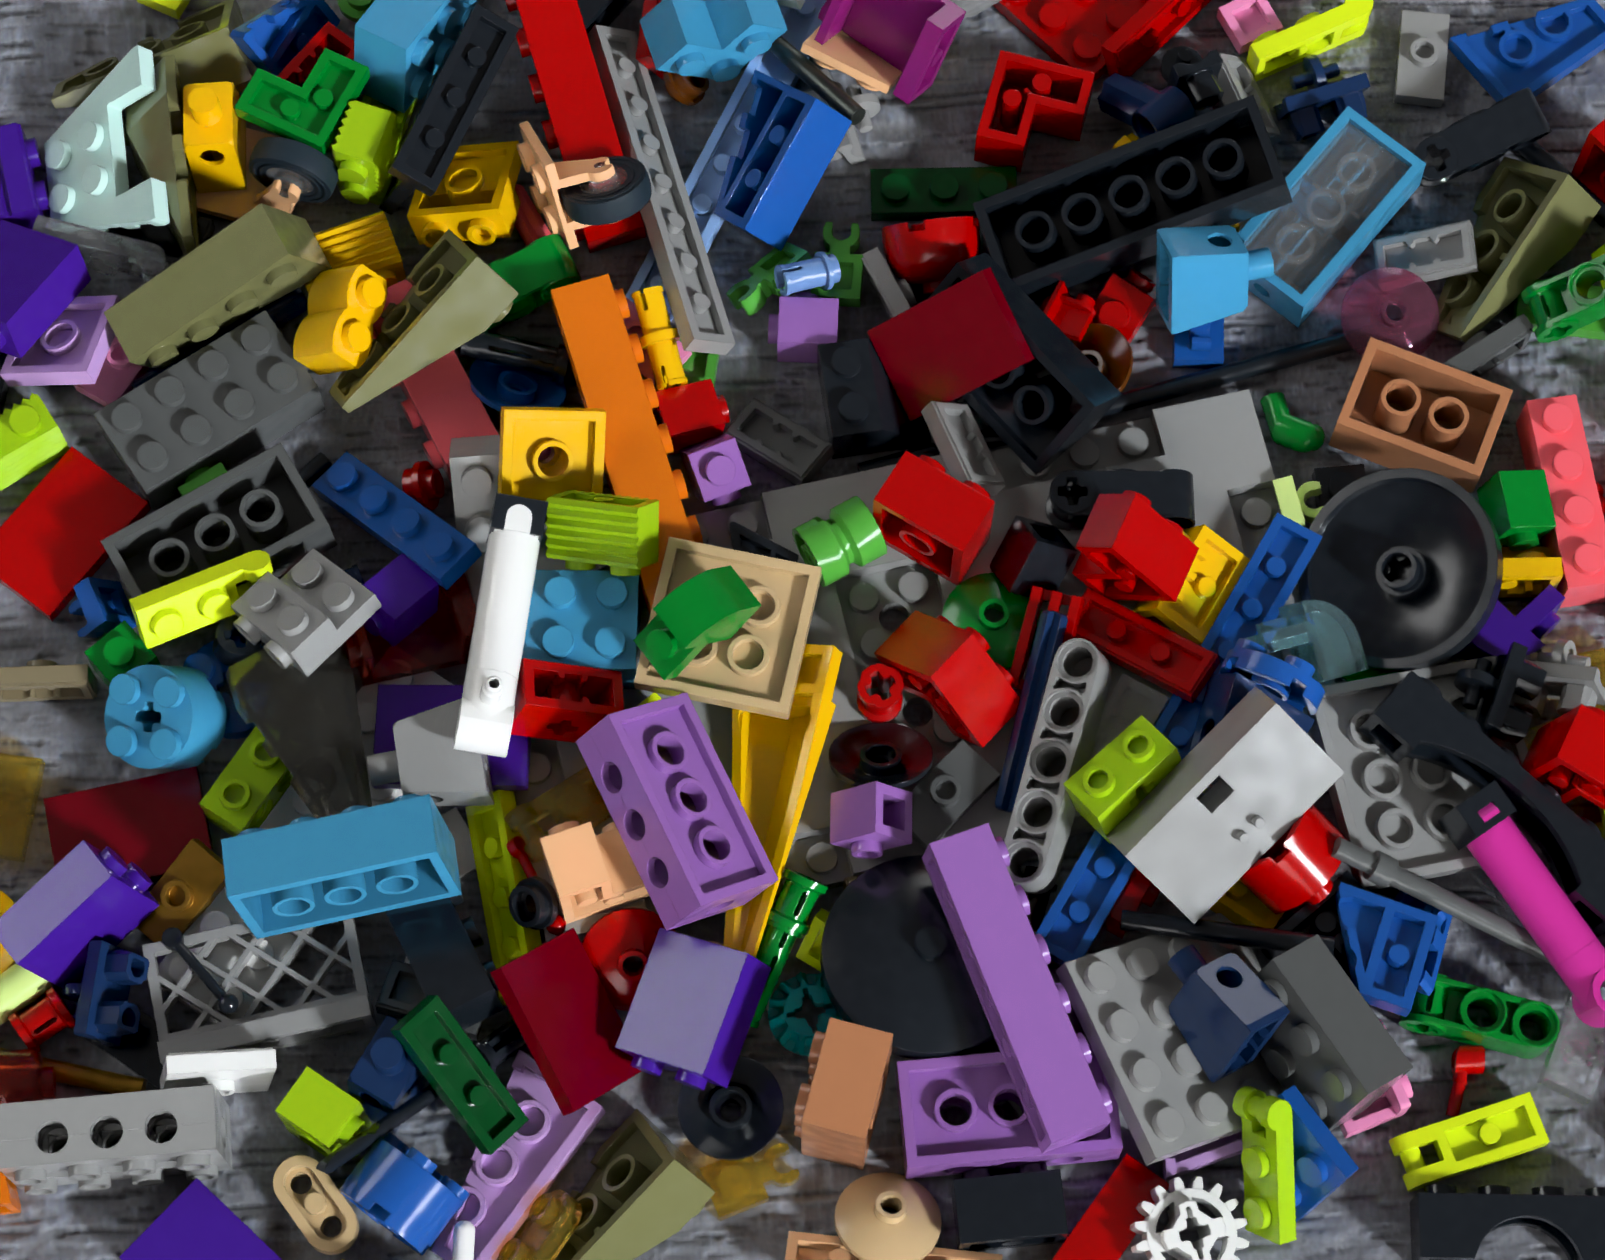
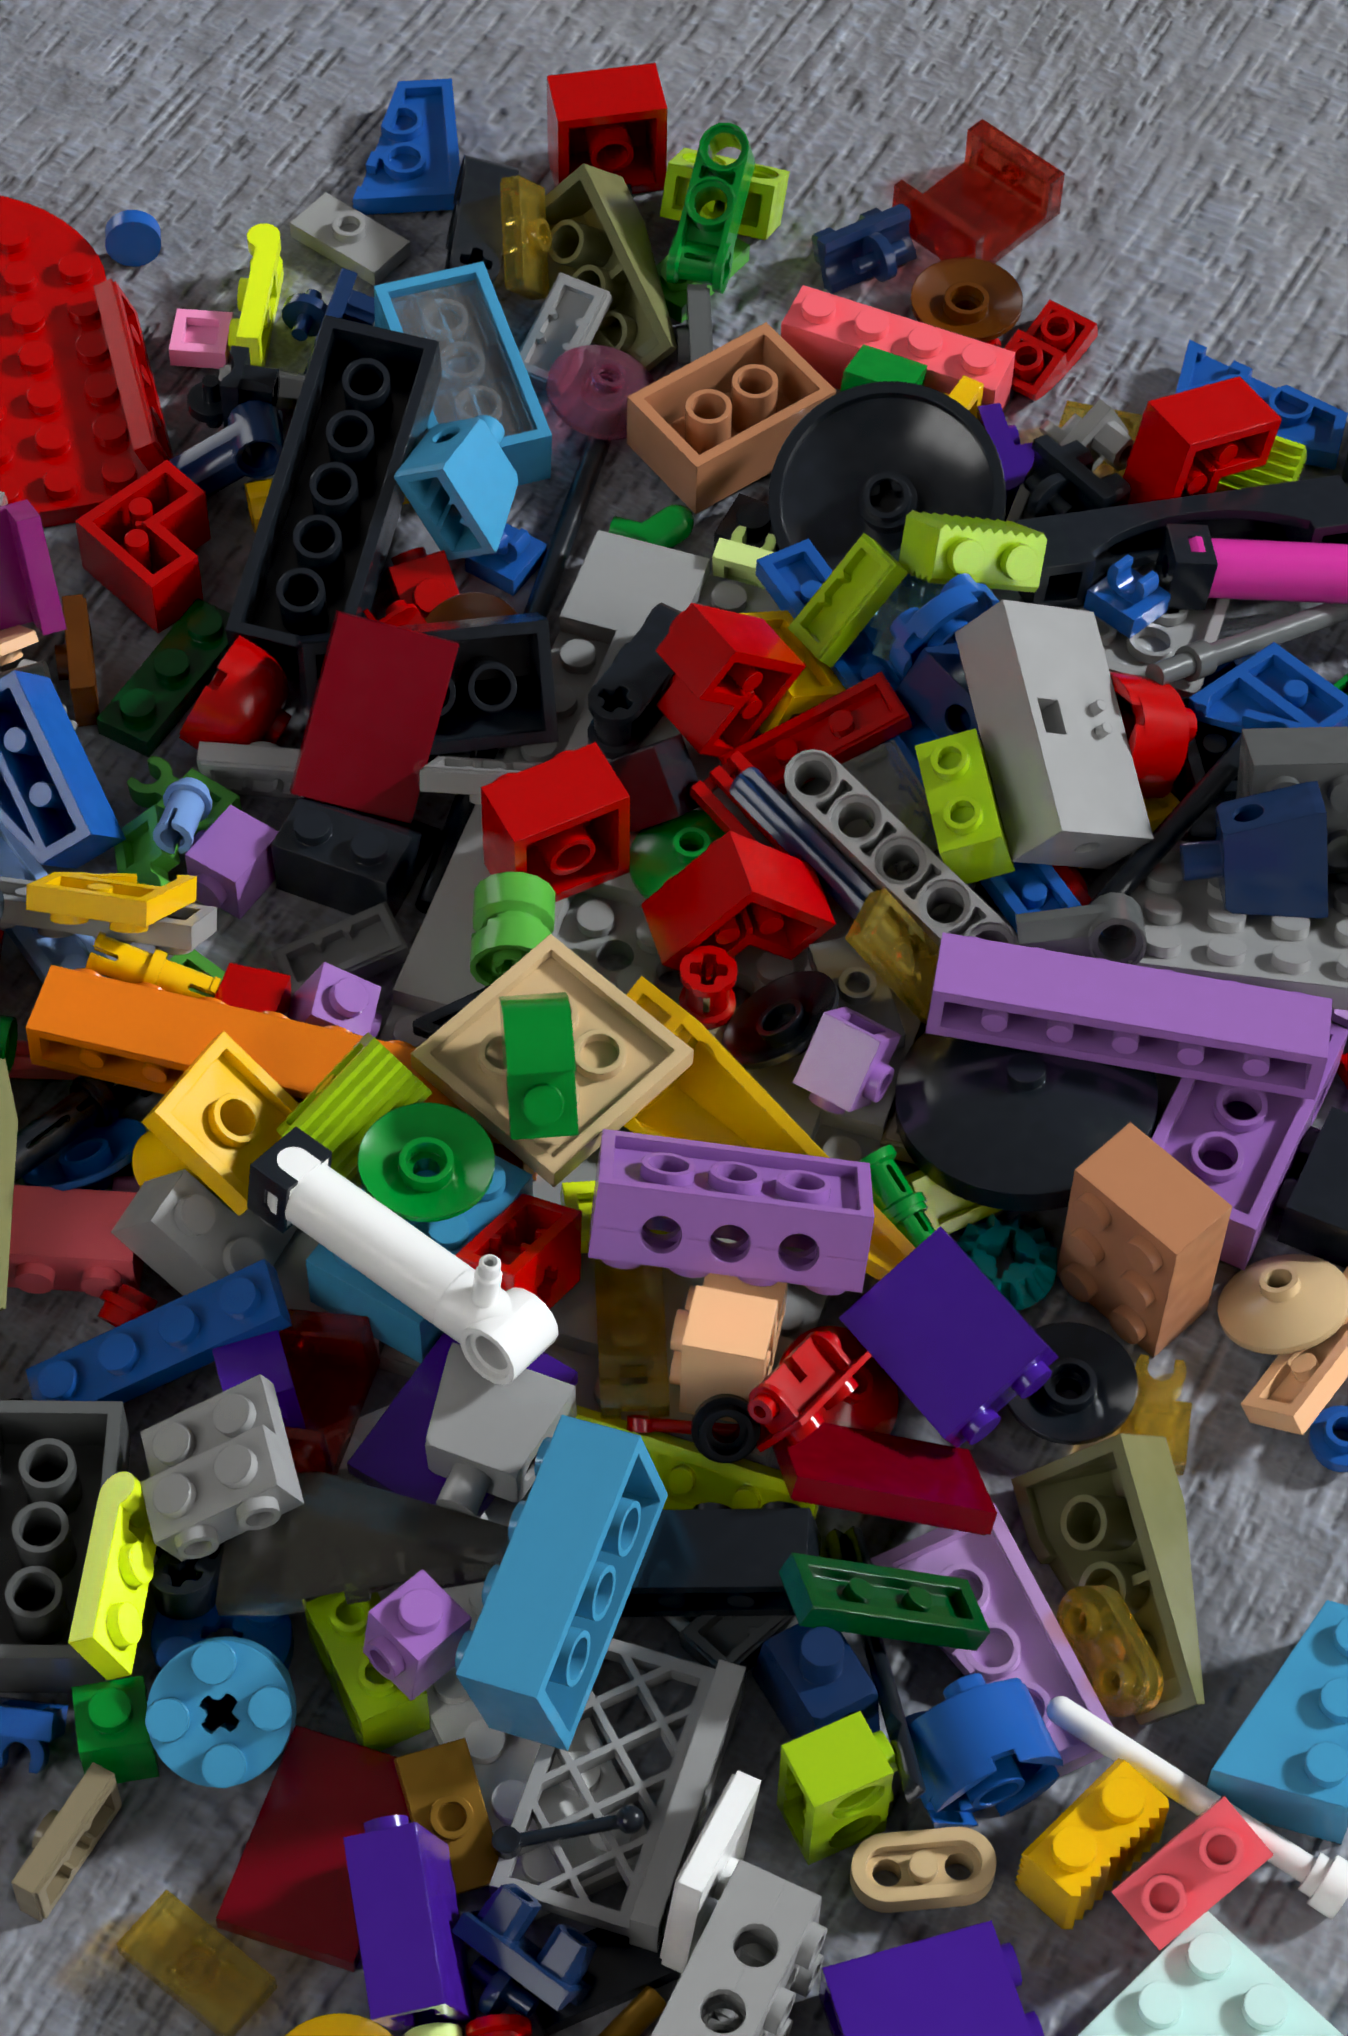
camera: 60 degrees left, 15 degrees down
none -> yellow wing [26,872,197,933]
none -> reddish brown plate [55,594,100,727]
none -> green dish [358,1102,495,1222]
none -> medium lavender brick [363,1569,472,1701]
none -> clear yellow plate [500,175,552,300]
none -> red hinge [748,1331,872,1452]
none -> lime plate [788,533,909,668]
none -> clear yellow plate [845,888,940,1025]
none -> lime brick [898,510,1047,593]
none -> dark grey piece [1016,892,1147,965]
none -> blue tile [1083,554,1171,639]

